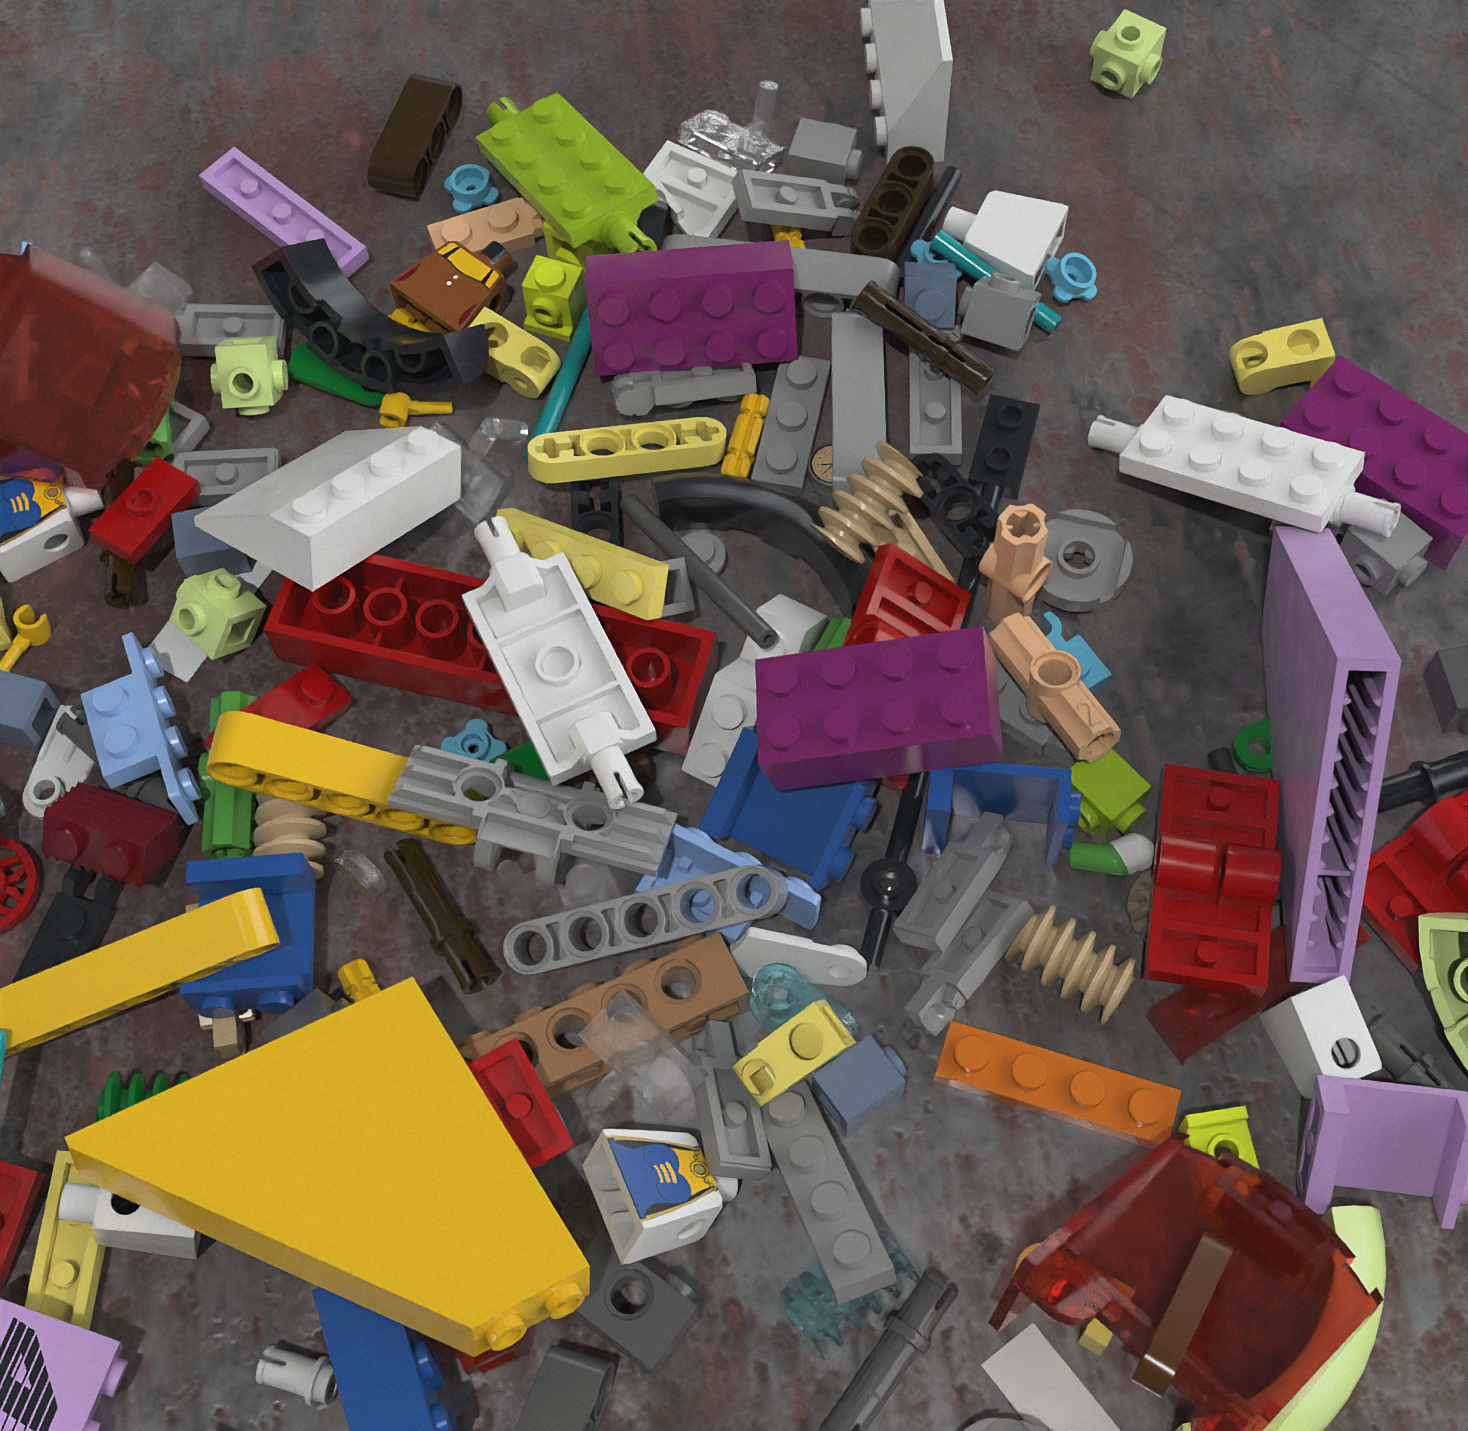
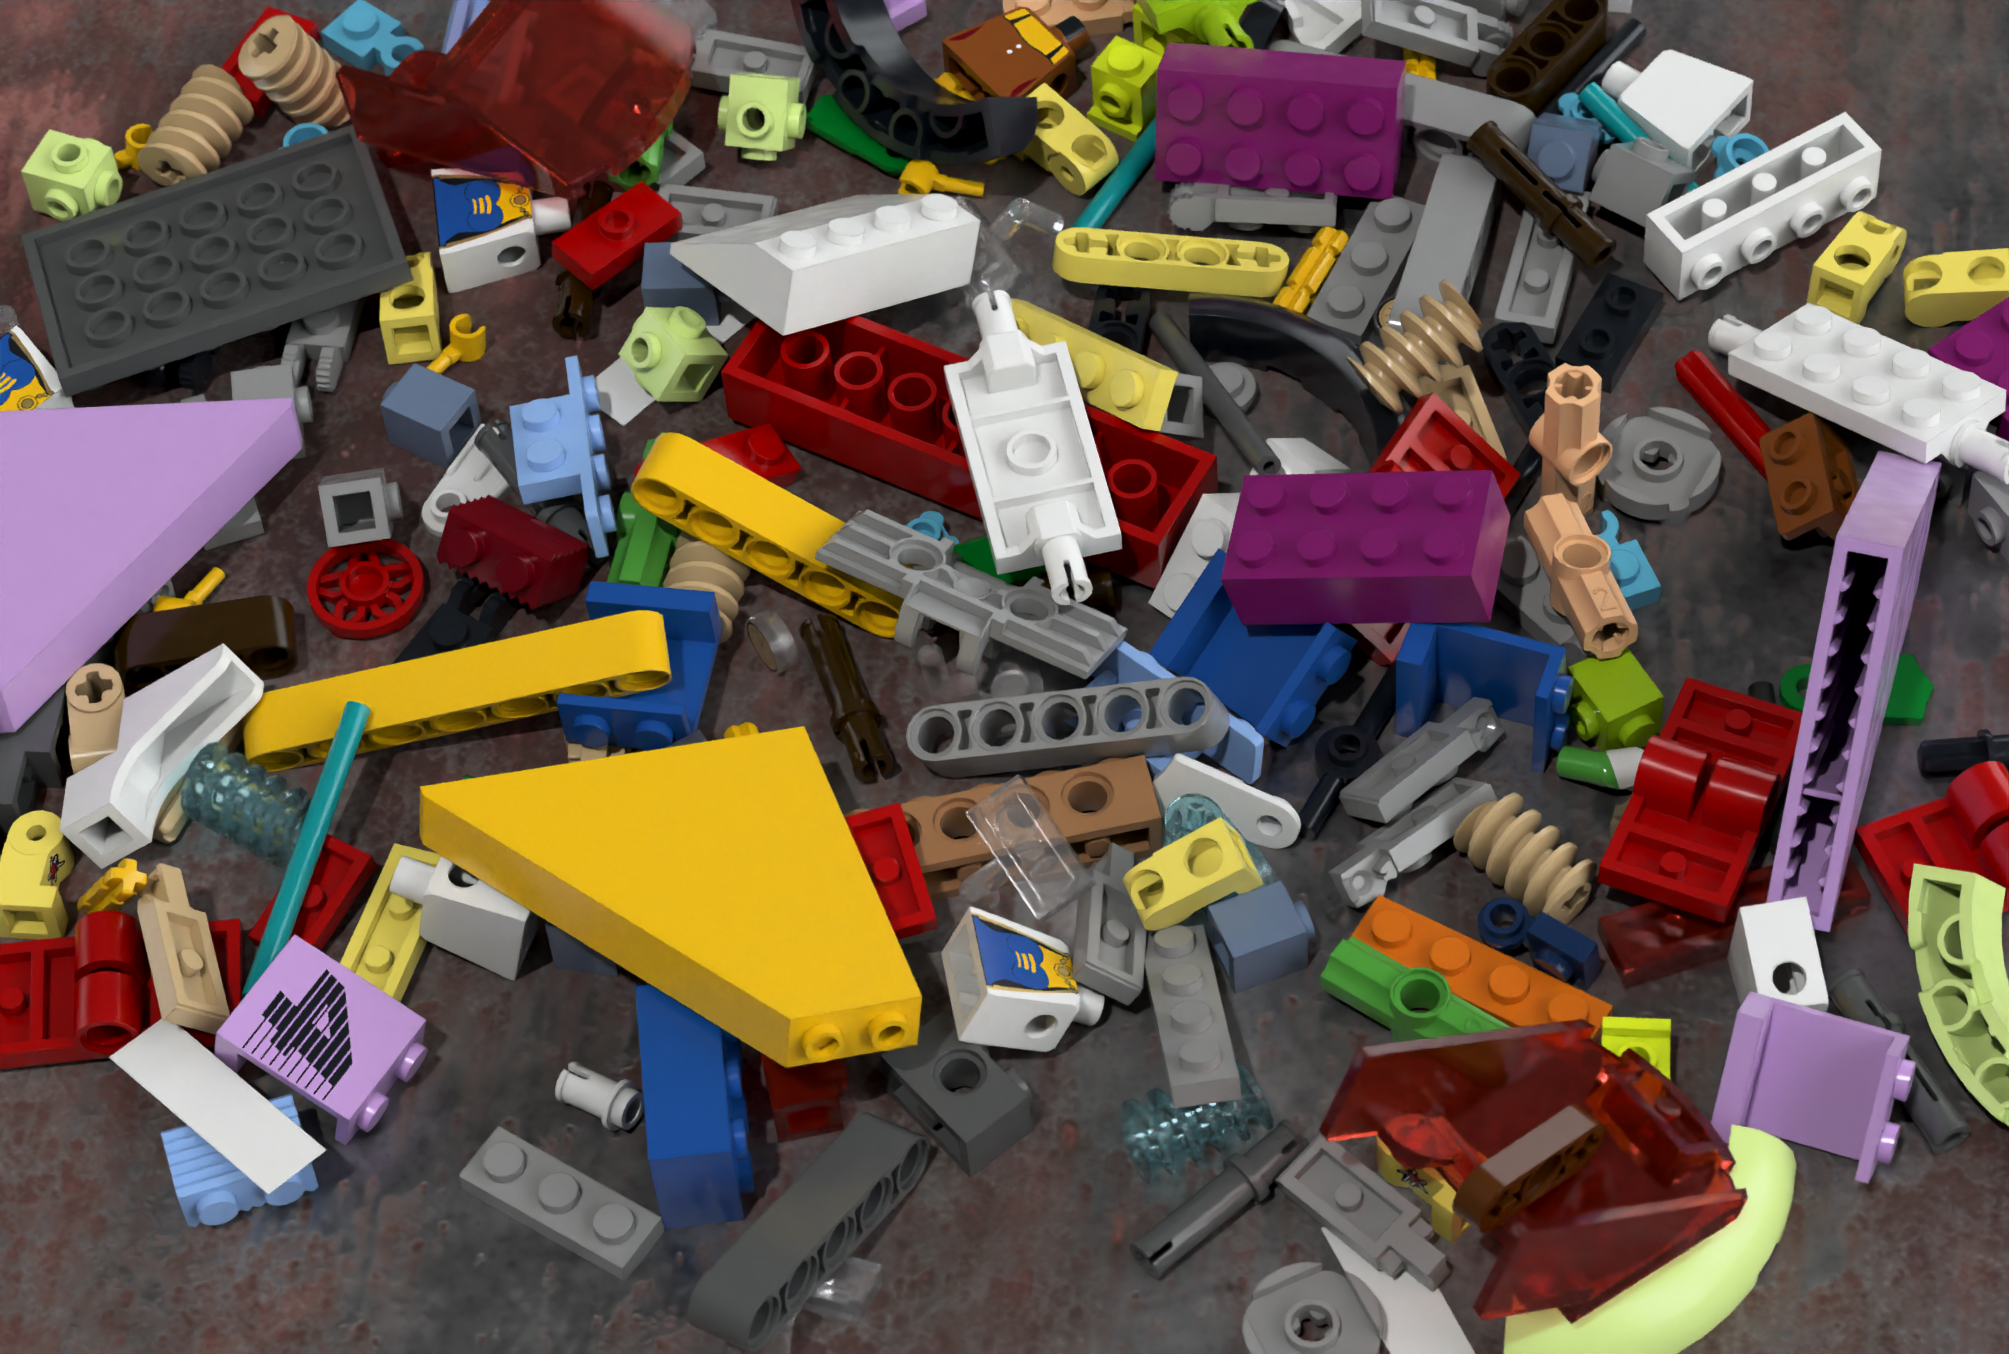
camera: 15 degrees right, 10 degrees down
none -> light grey hinge [1276,1132,1451,1292]
none -> bright green piece [1320,936,1521,1085]
none -> dark blue plate [1477,898,1601,991]
none -> white brick [1643,112,1882,301]
none -> red axle [1674,350,1772,480]
none -> dark orange bracket [1759,412,1859,541]
none -> light yellow leg [1806,211,1907,325]

